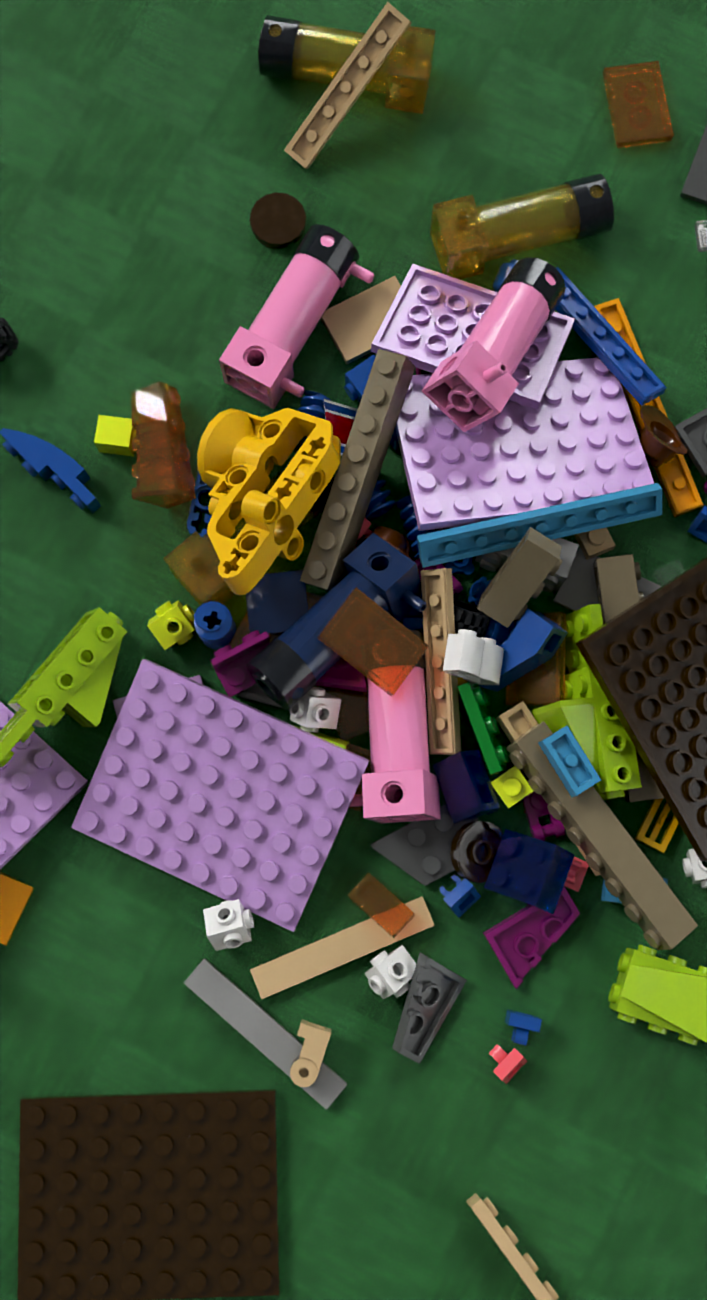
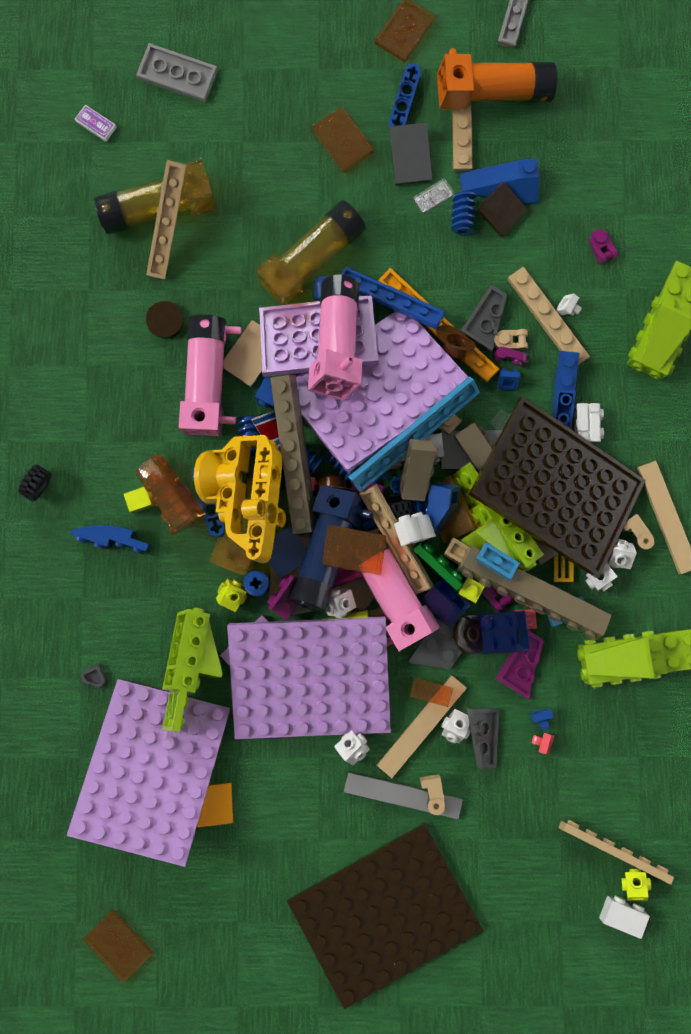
camera: 25 degrees left, 5 degrees up
blue tile [439,875,481,918] -> none

